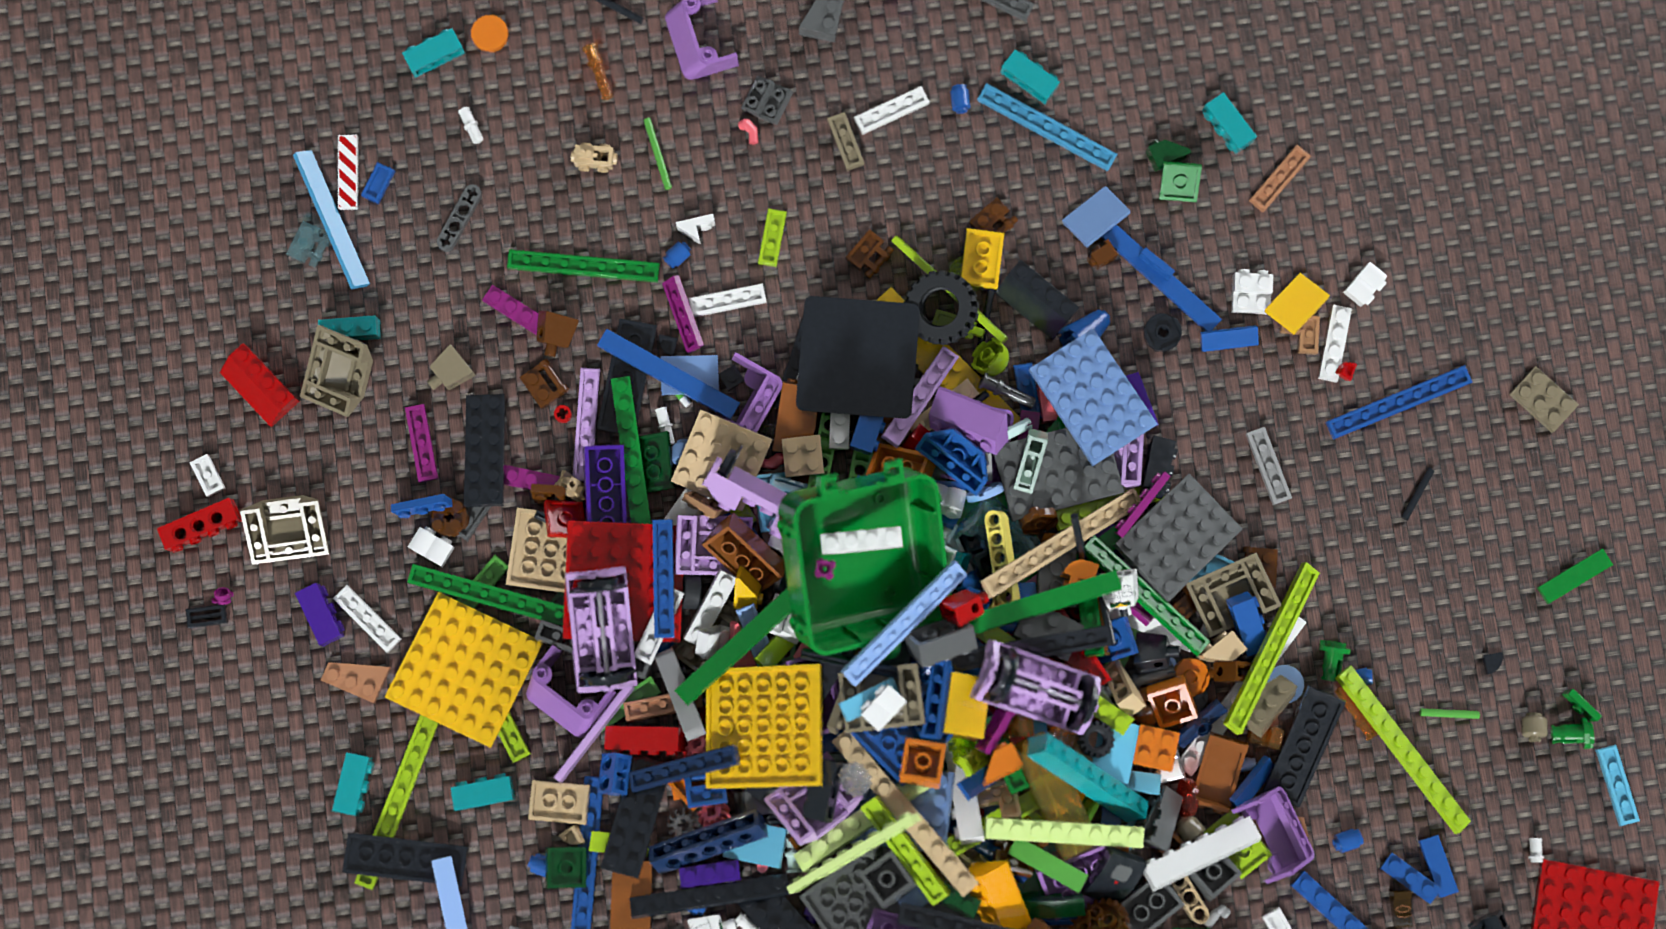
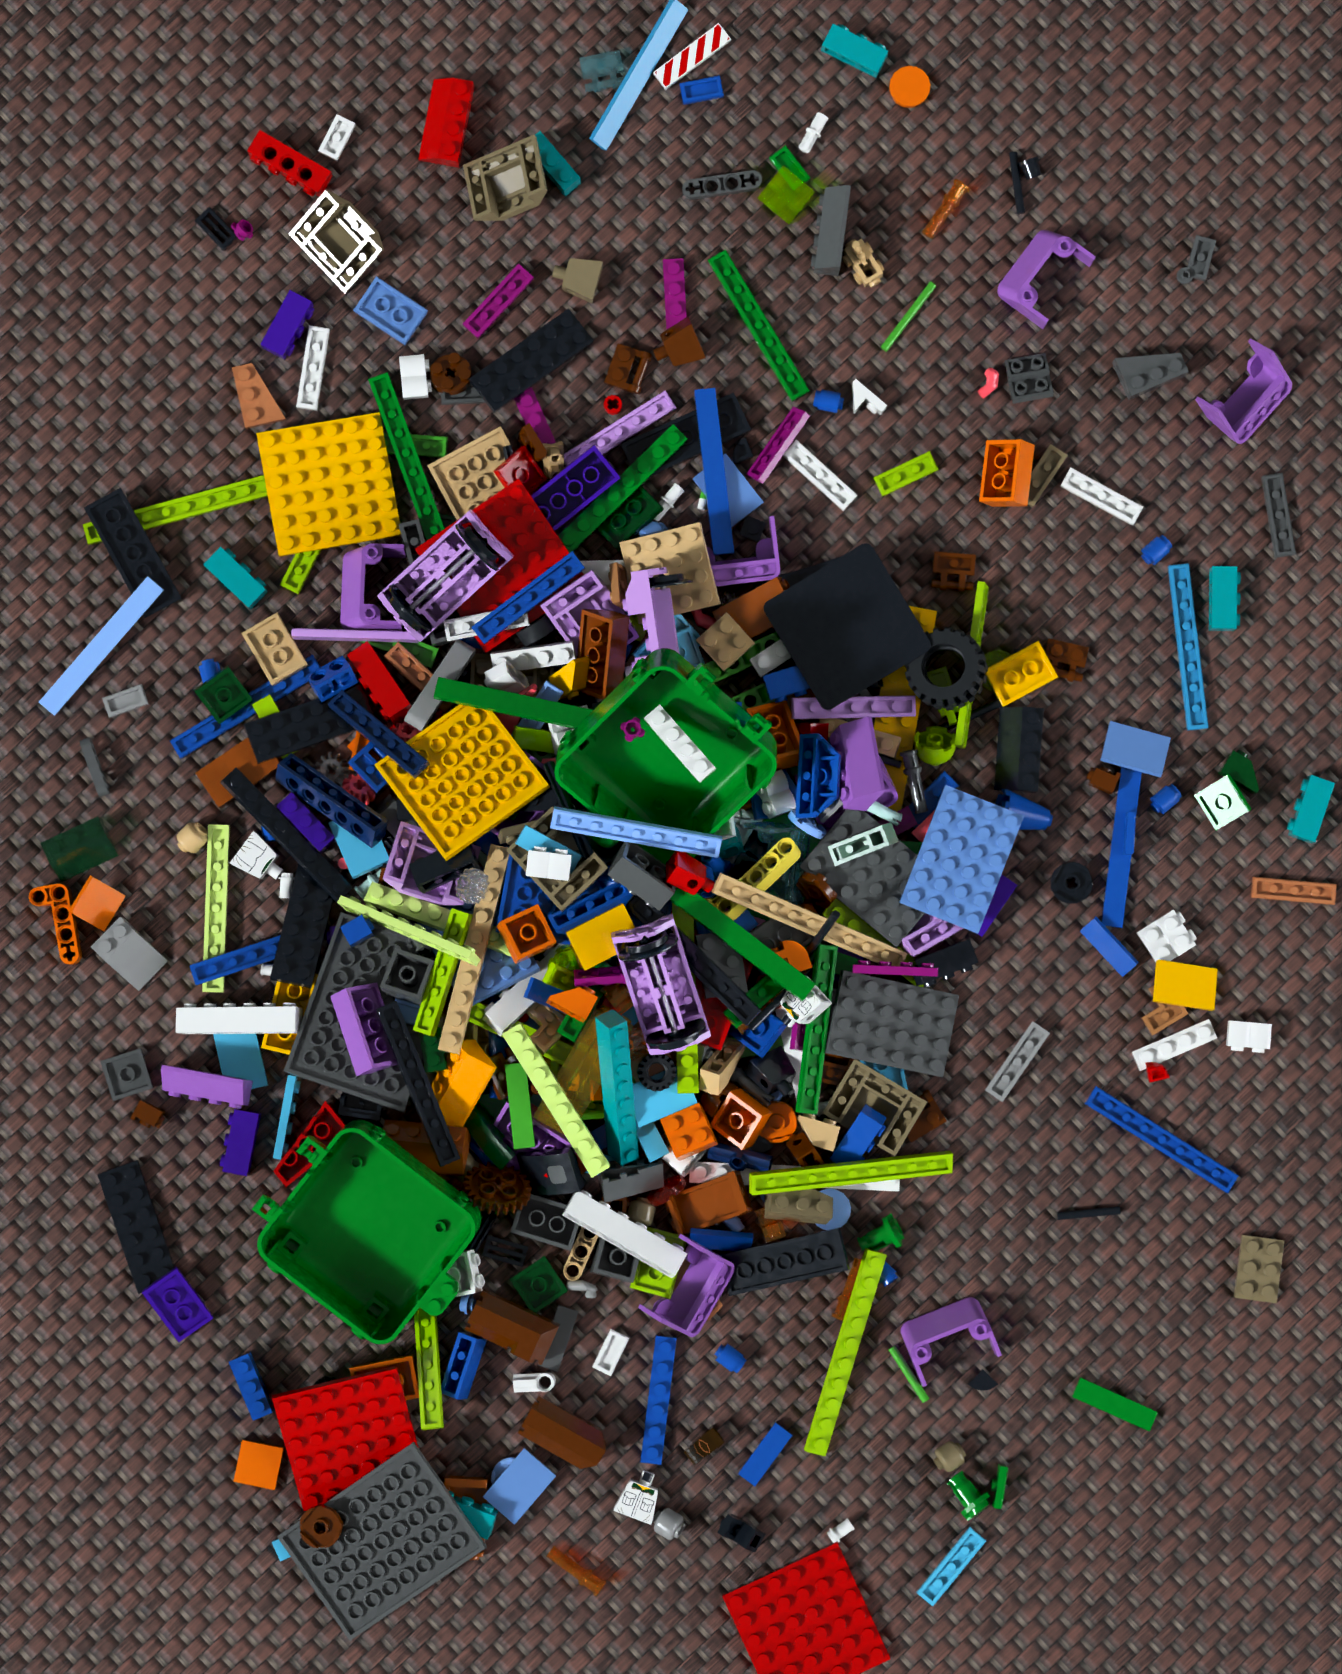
camera: 55 degrees right, 5 degrees up
teal brick [332,752,374,816] -> none
blue plate [391,494,452,518] -> none
tan tile [559,825,585,845] -> none
blue plate [1380,852,1442,905] -> none
none -> blue brick [340,915,375,948]
none -> medium blue tile [353,276,428,345]
none -> clear neon green plate [758,165,815,224]
none -> green tile [769,145,811,191]
none -> dark grey slope [811,185,851,276]
none -> medium lavender windscreen [900,1297,1002,1387]
none -> orange brick [979,439,1035,507]
none -> blue brick [1150,784,1182,814]

